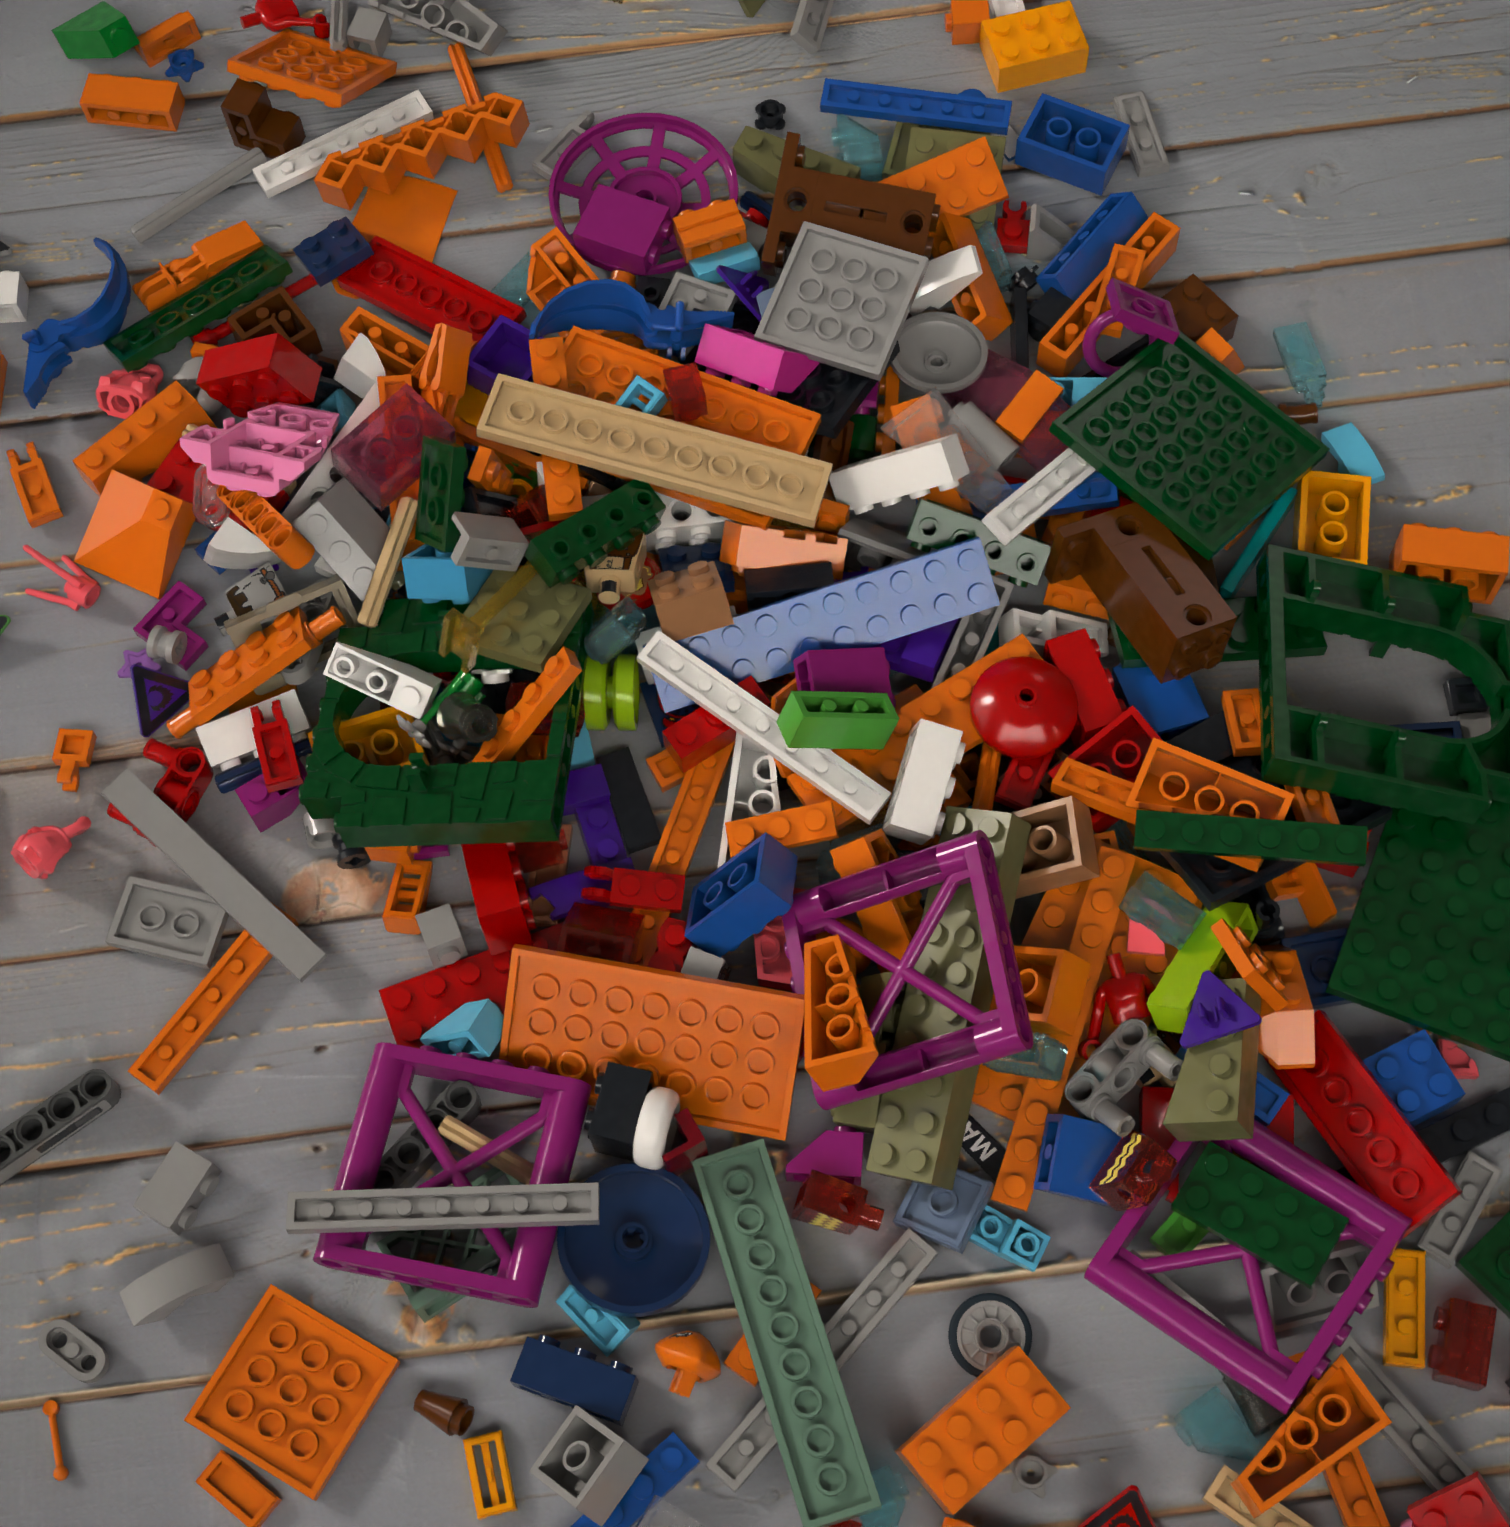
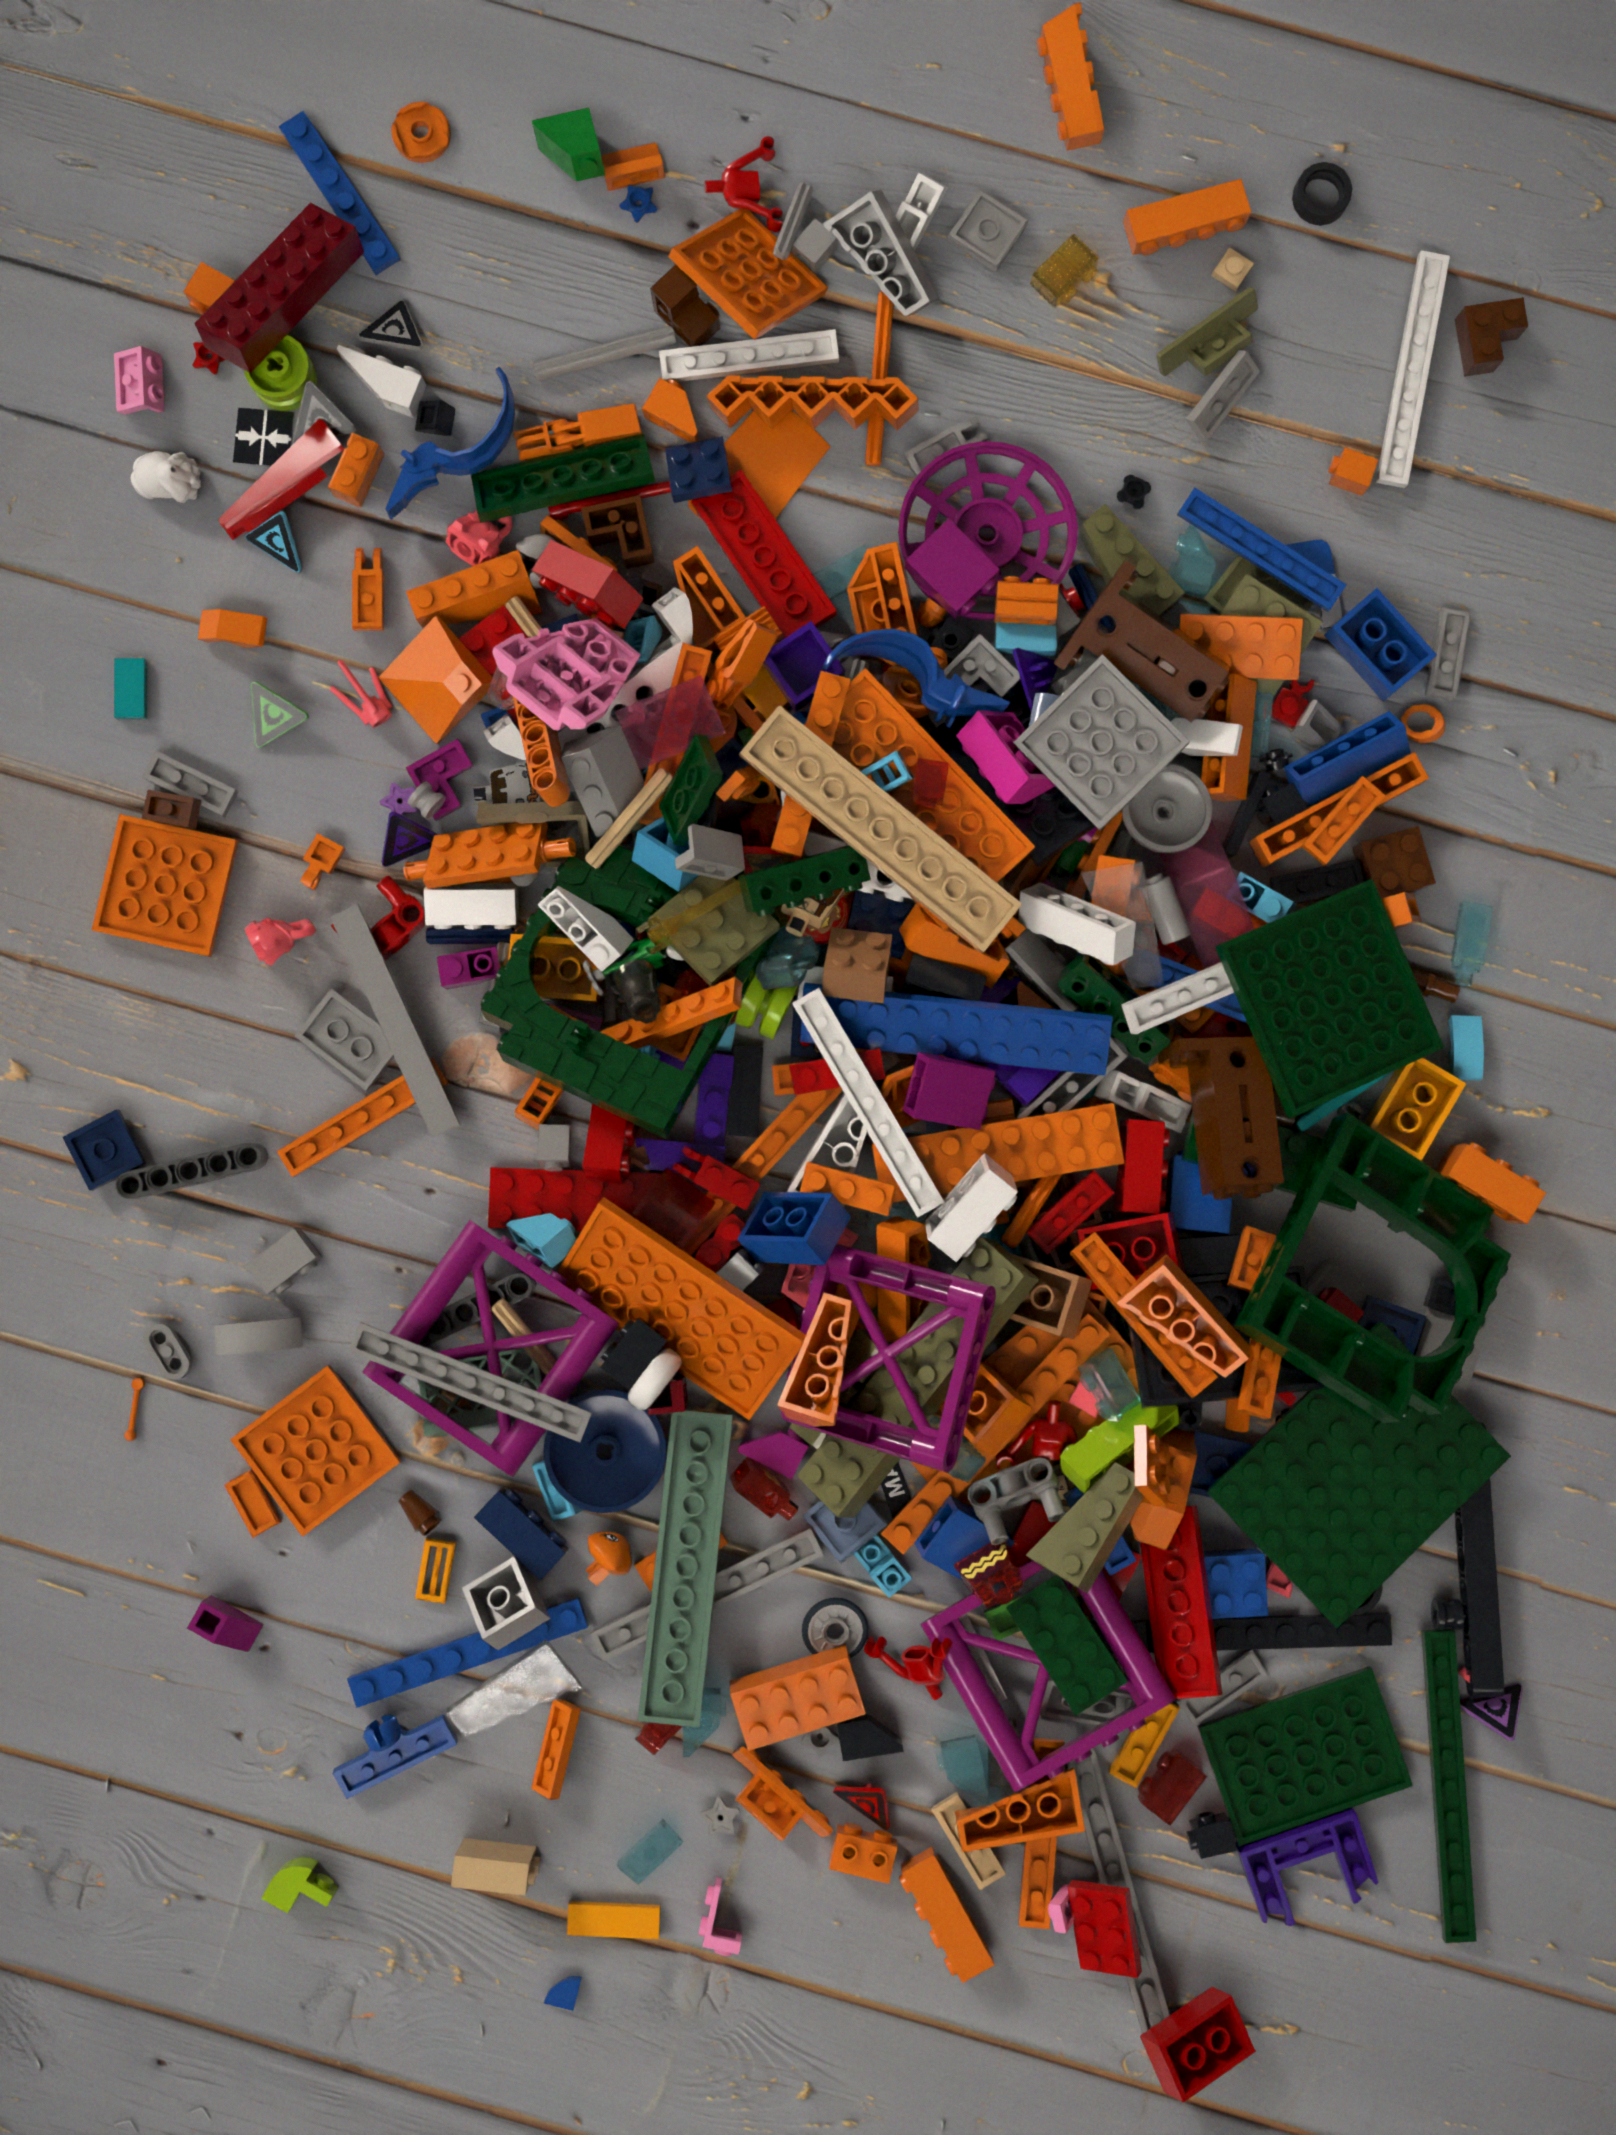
camera: 20 degrees right, 20 degrees up
orange brick [79,73,185,132] -> none
red hinge [250,700,303,793] -> none
bright green brick [776,691,899,749] -> none
red dish [970,656,1078,759] -> none
light orange brick [979,0,1089,93] -> none
orange tile [995,369,1064,444] -> none
magenta tile [1082,277,1180,378] -> none
dark green plate [1134,810,1368,867] -> none
dark purple piece [1180,970,1262,1049] -> none
none -> black slope [415,400,455,436]
none -> orange slope [642,378,699,443]
none -> black slope [837,1713,904,1761]
none -> red piece [864,1636,953,1700]
none -> orange piece [1400,704,1446,743]

